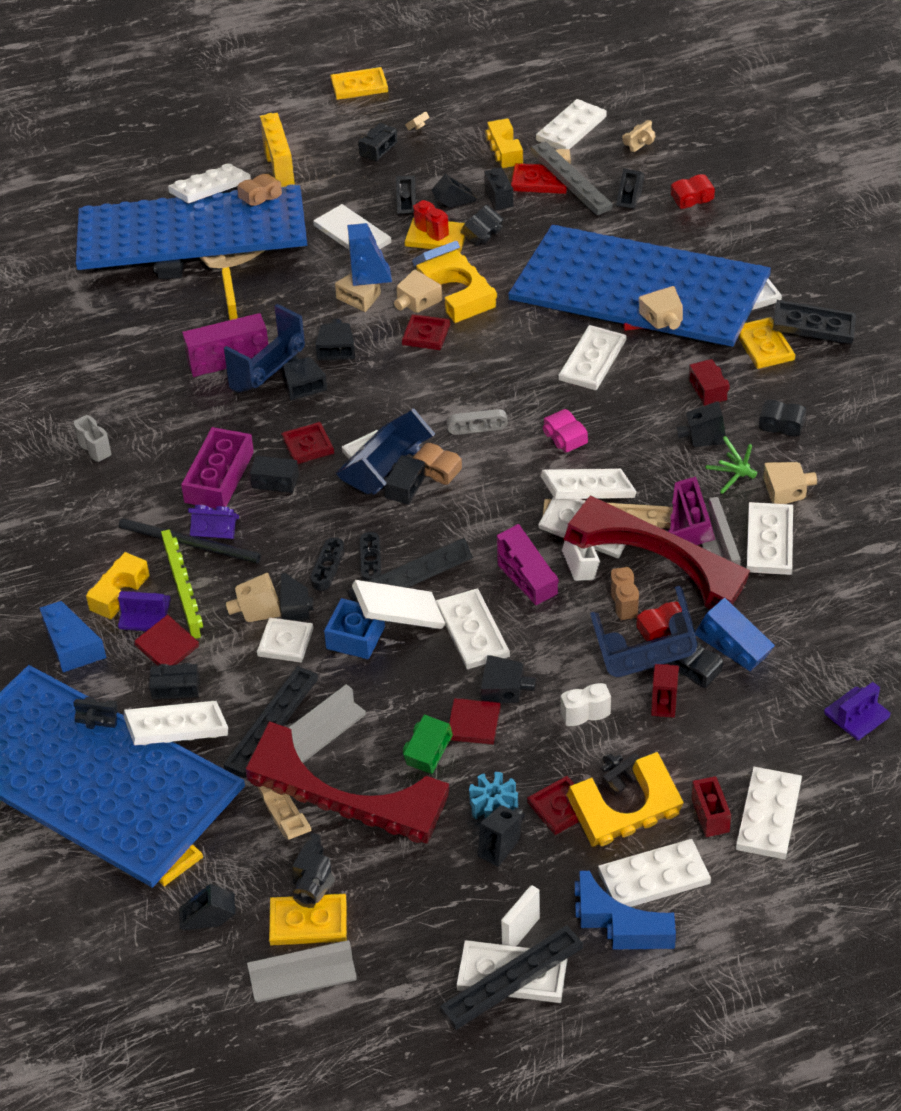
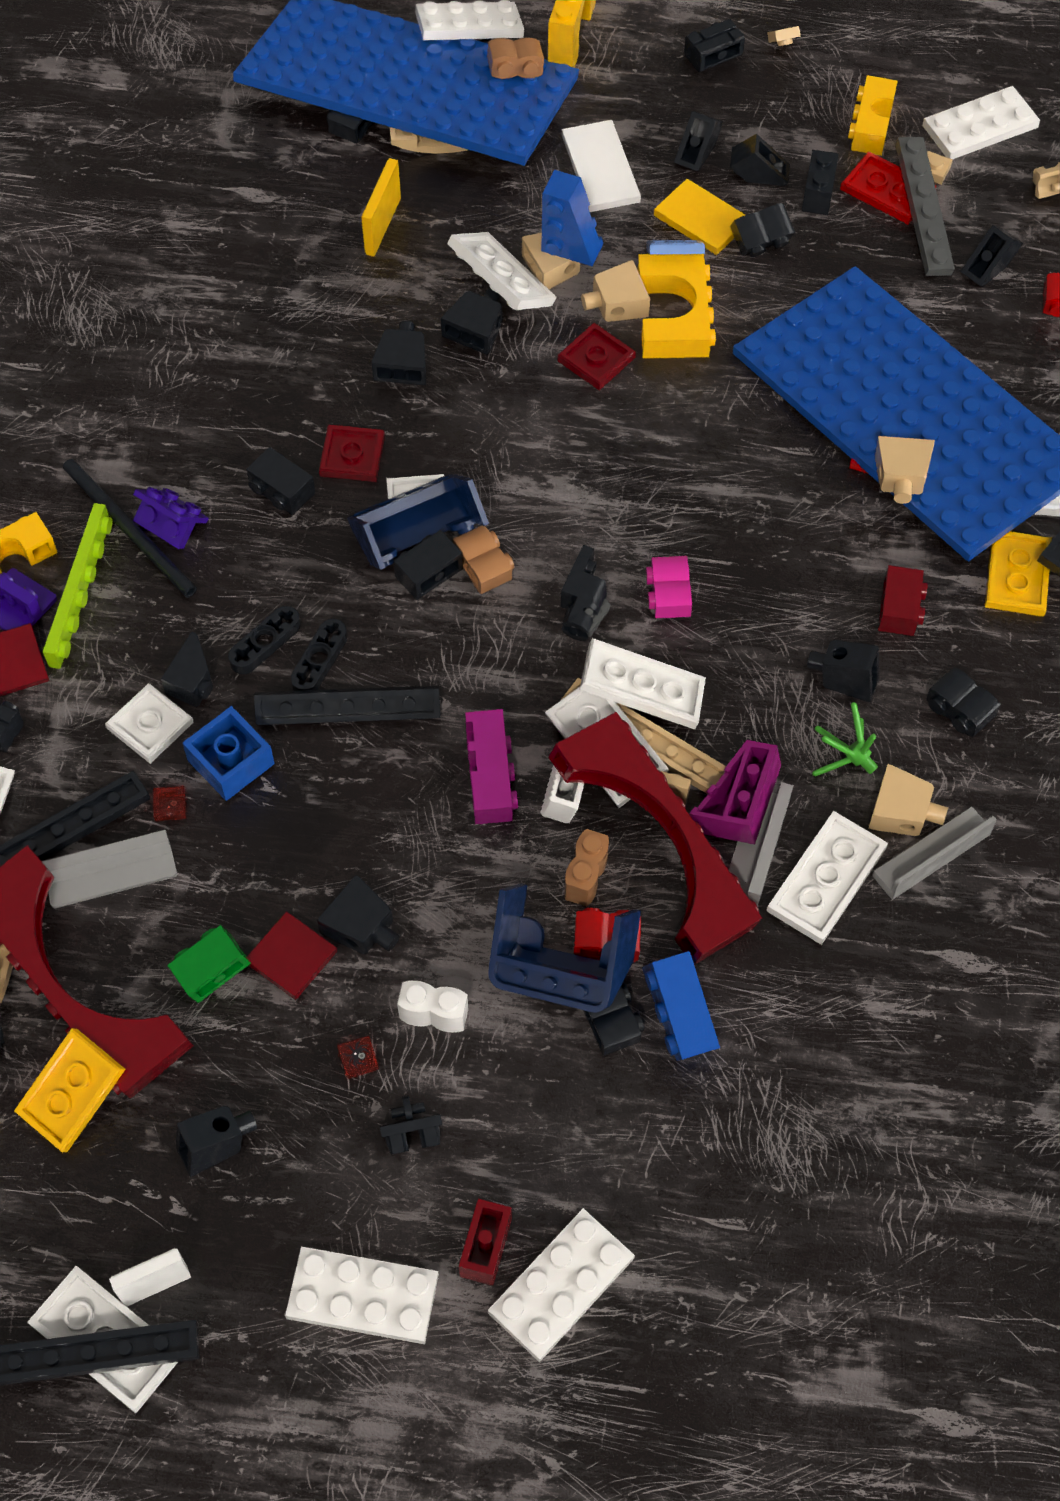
camera: 25 degrees right, 15 degrees up
light grey brick [74,415,111,462] -> none
magenta brick [181,427,254,509] -> none
magenta brick [182,313,268,377] -> none
dark blue windscreen [224,304,305,393] -> none
tan torso [226,573,282,622] -> none
white tile [352,580,445,629] -> none
red brick [413,200,449,241] -> none
white tile [436,588,510,669] -> none
light grey beam [447,409,508,435] -> none
dark azure gear [469,772,518,819] -> none
dark red tile [527,776,580,835] -> none
white tile [559,325,626,390] -> none
yellow arch [567,752,684,847] -> none
blue arch [575,871,676,949] -> none
dark red brick [651,664,679,718] -> none
dark purple bracket [824,682,890,740] -> none
none -> yellow tile [14,1028,126,1153]
none -> clear red tile [153,786,187,821]
none -> clear red tile [337,1036,379,1079]
none -> white plate [447,232,557,310]
none -> black plate [560,545,610,641]
none -> light grey panel [872,807,997,900]

